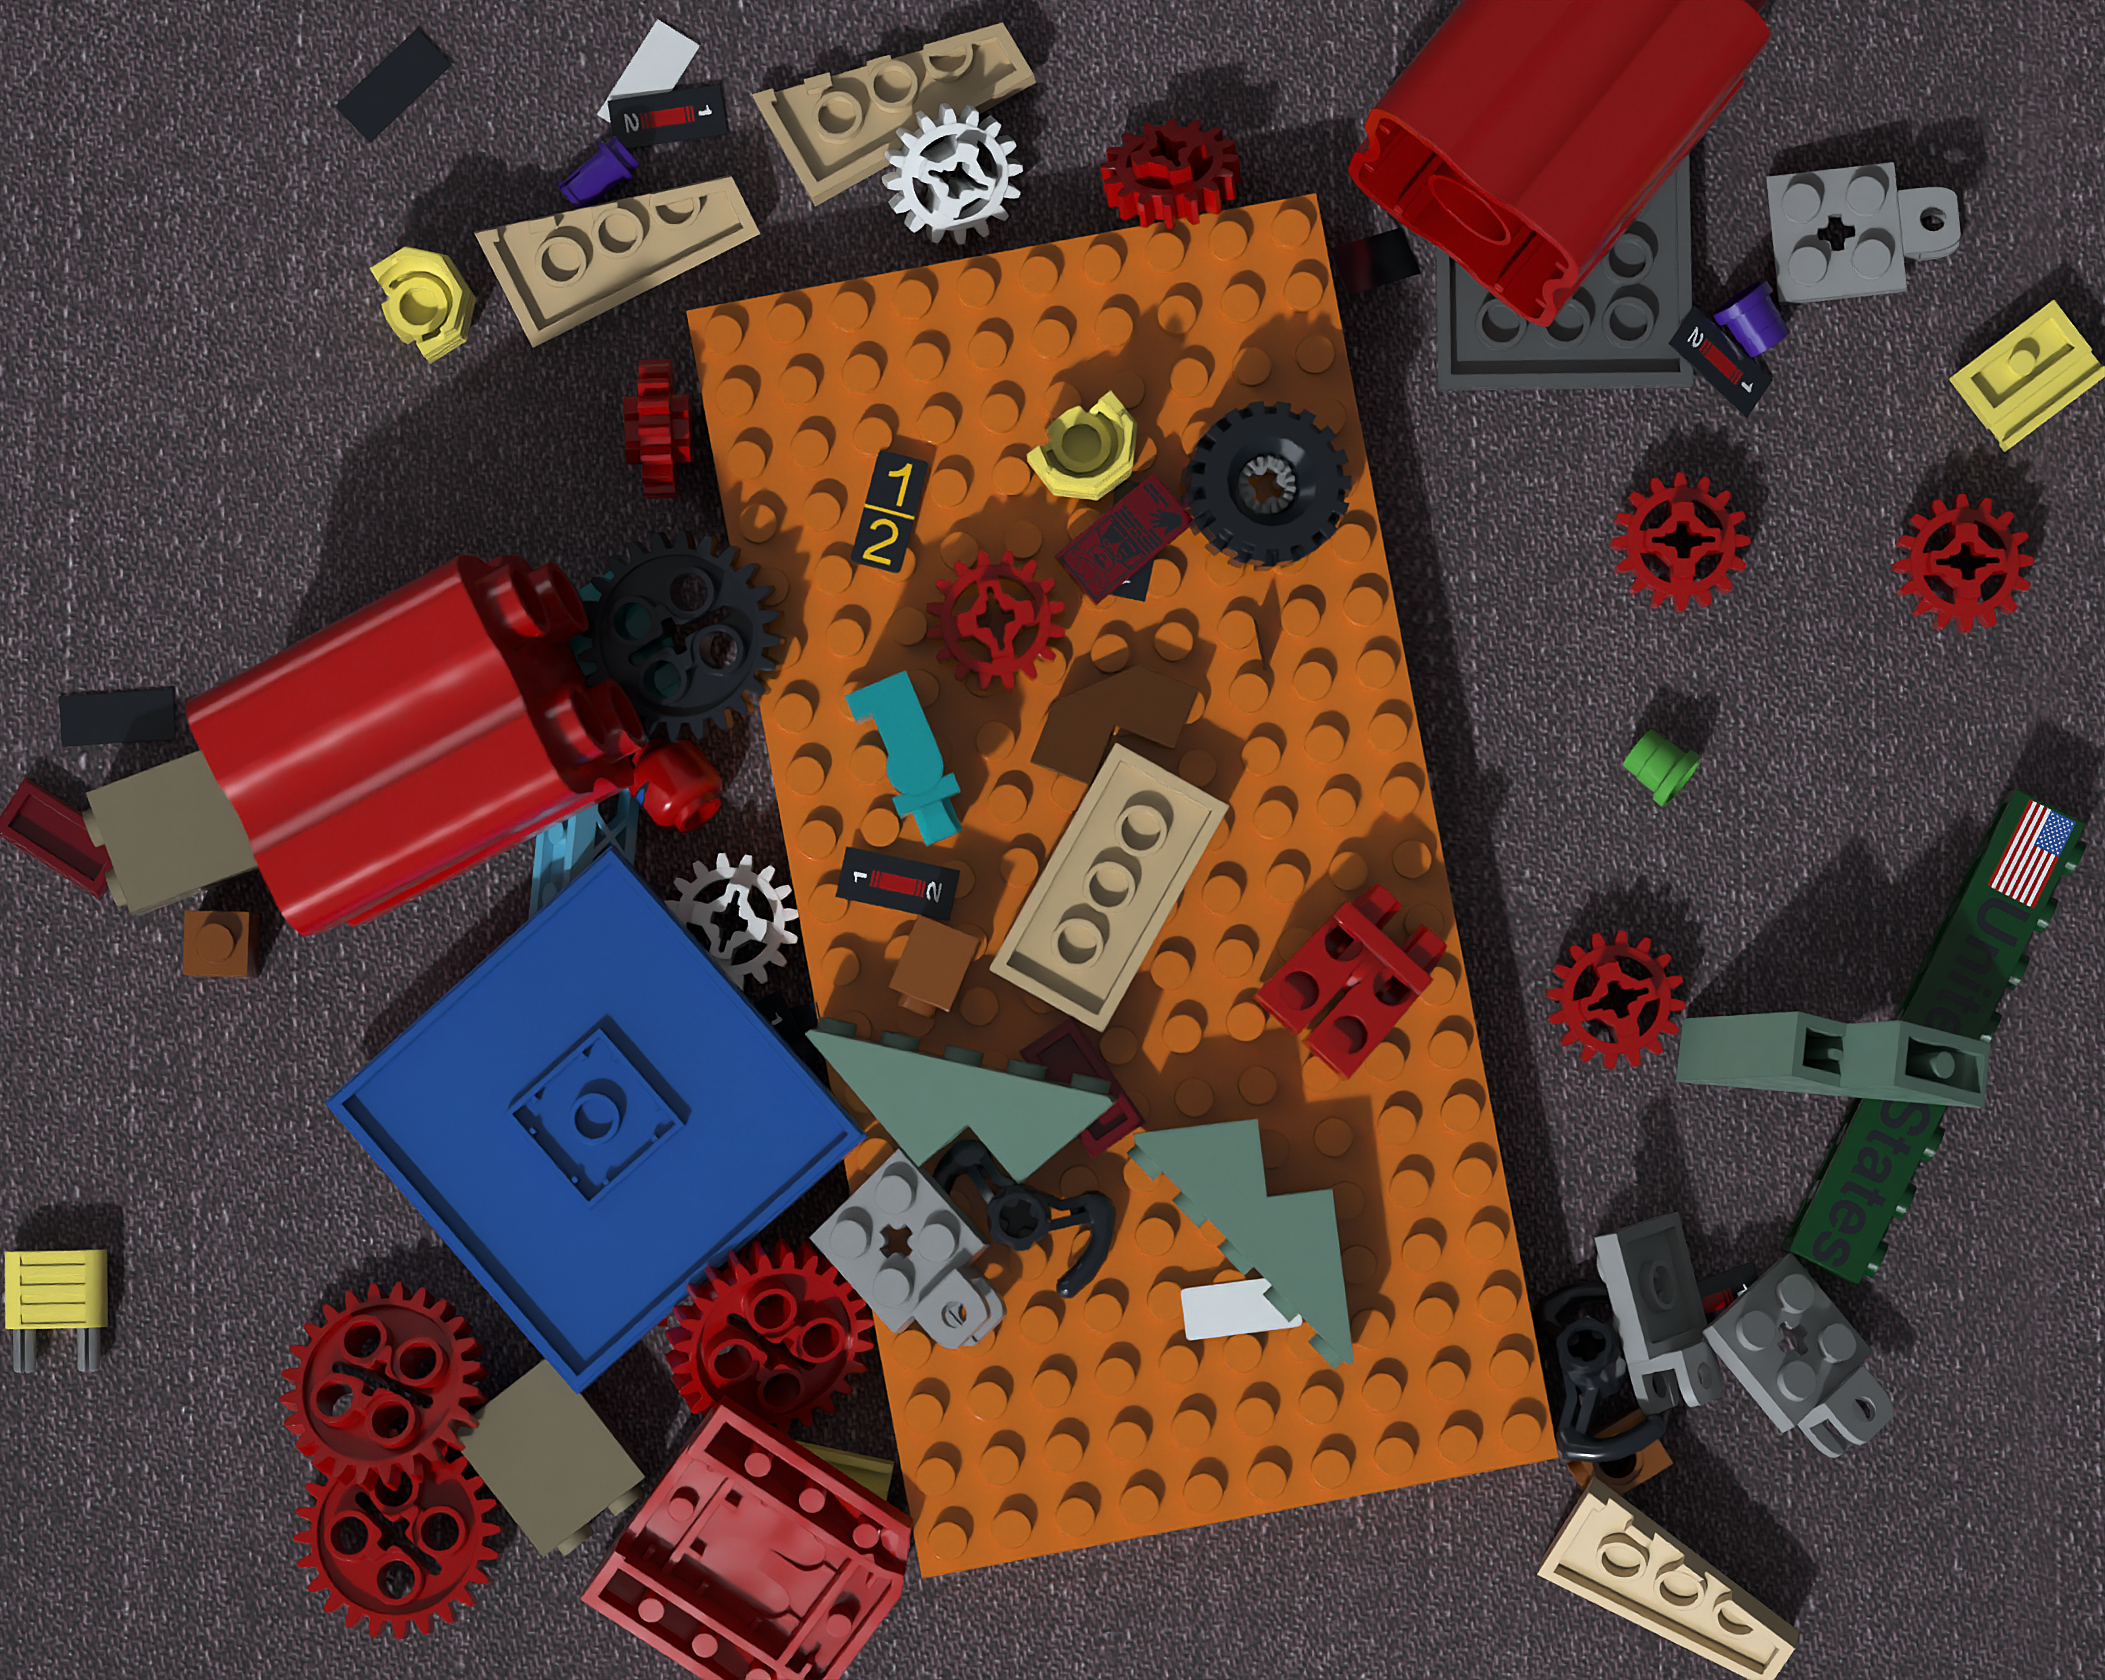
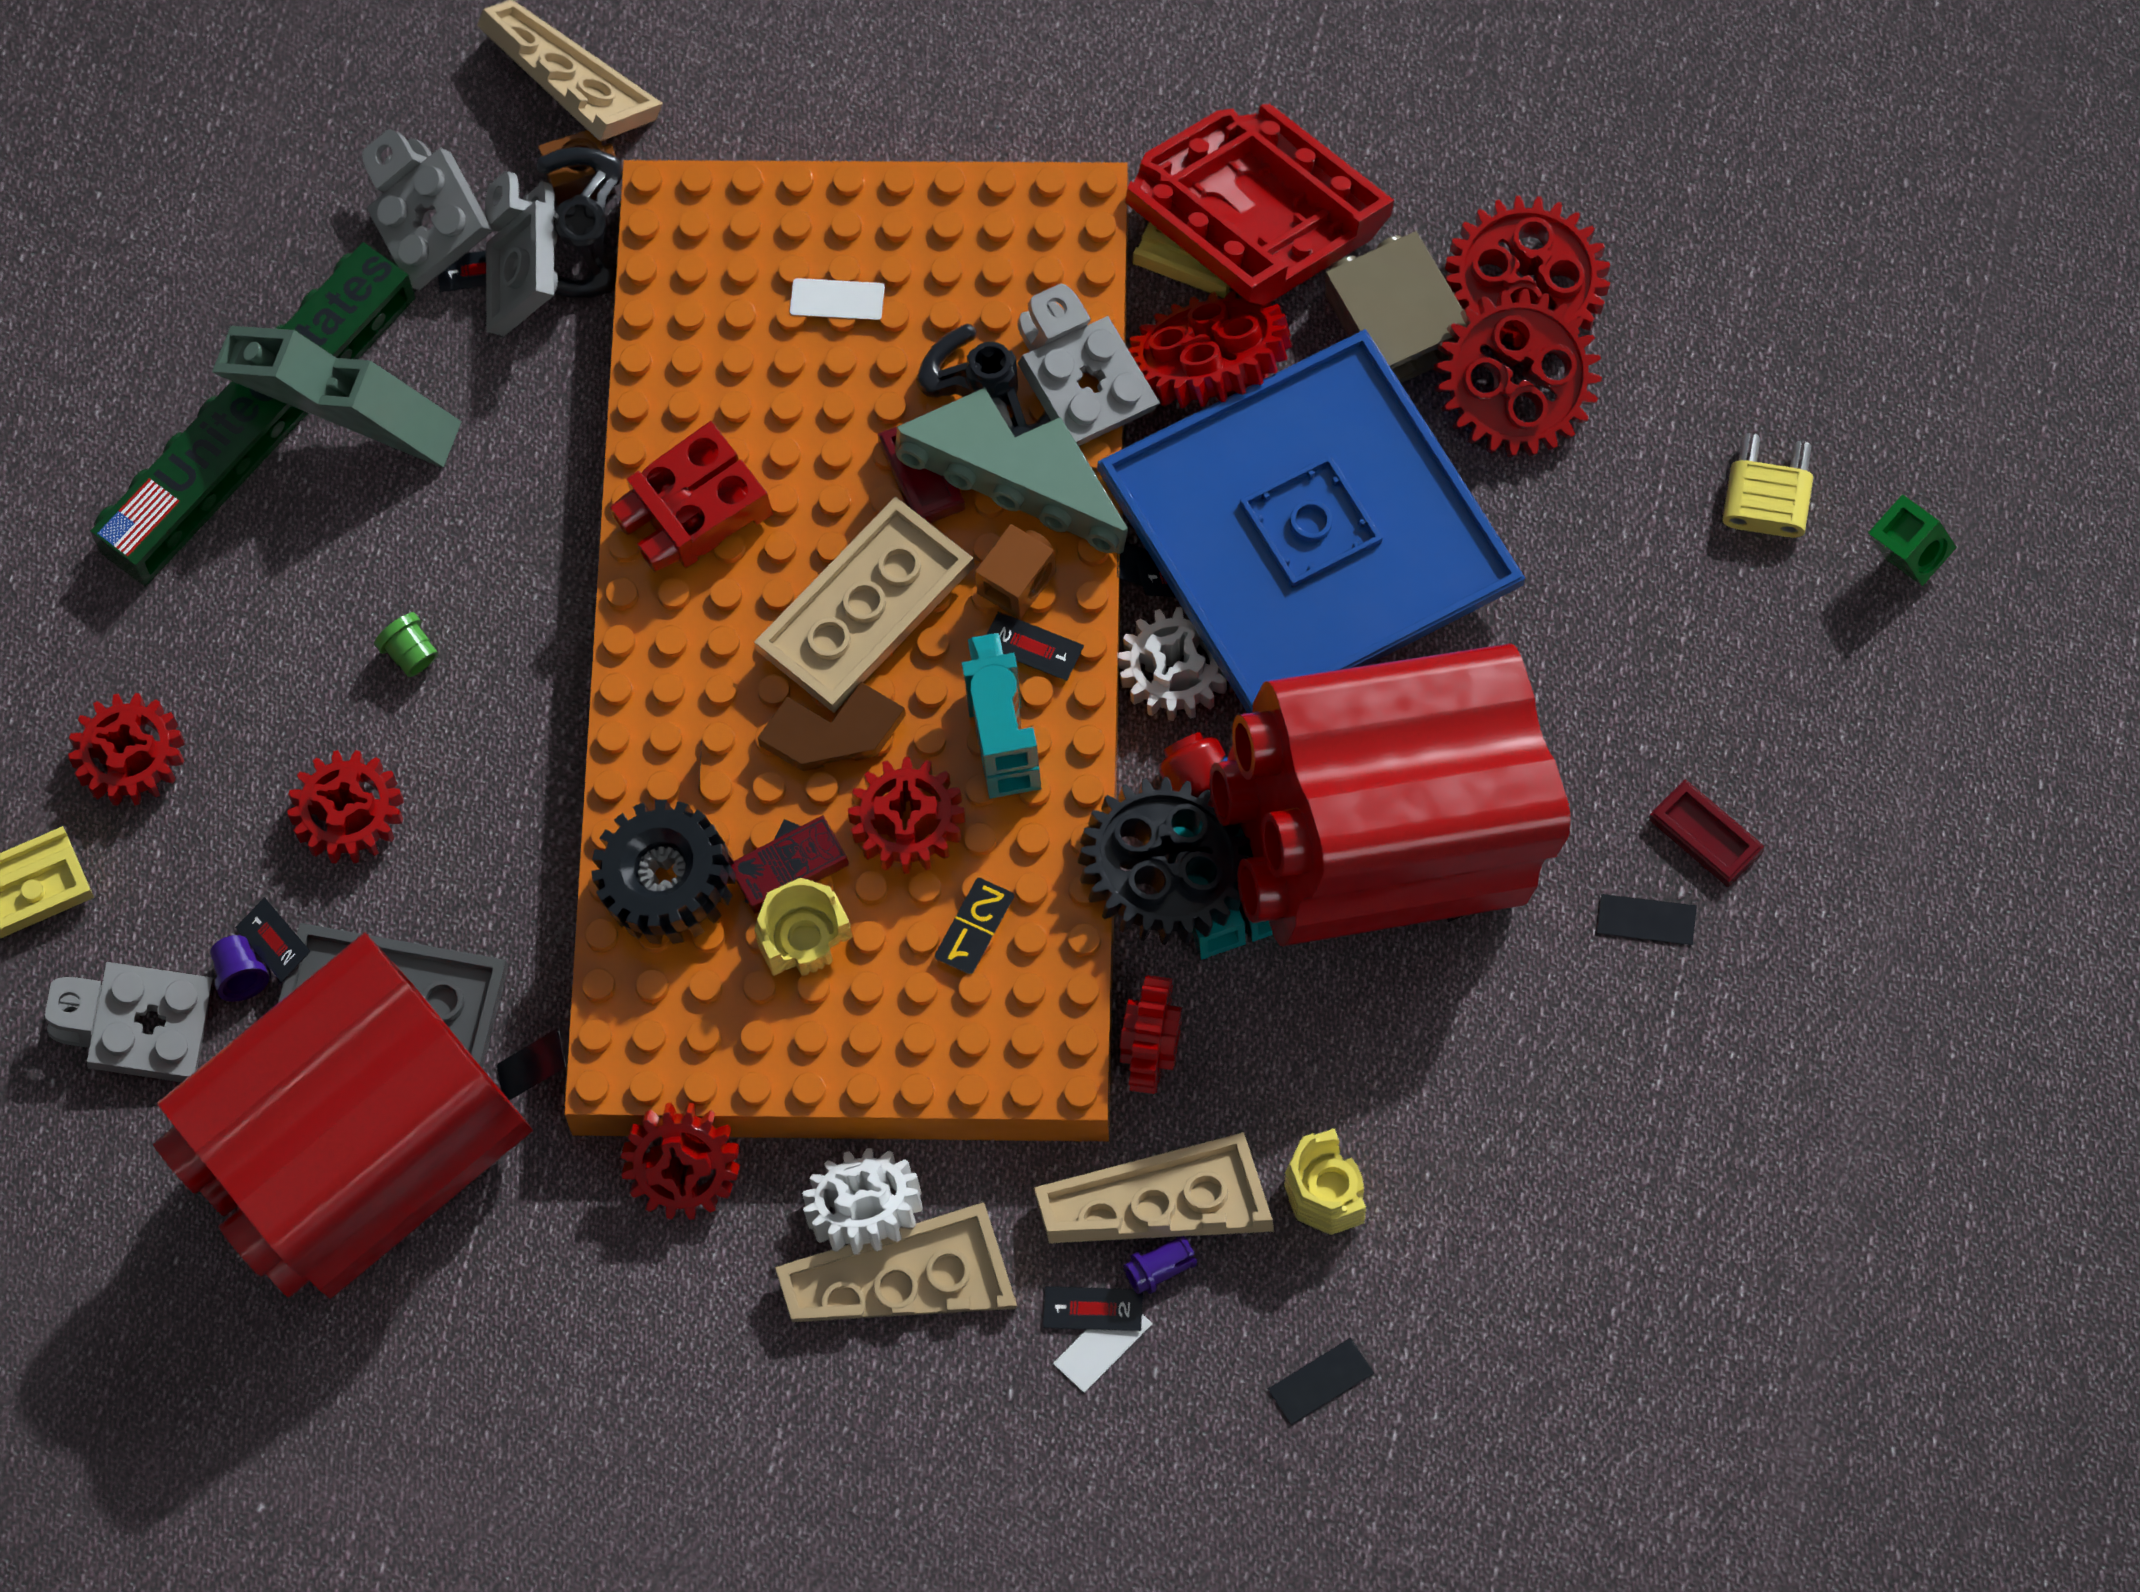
camera: 160 degrees left, 20 degrees down
dark tan brick [82,750,260,916] -> none
dark orange brick [183,910,261,978] -> none
sand green slope [1127,1118,1354,1370] -> none
red gear [1544,930,1686,1069] -> none

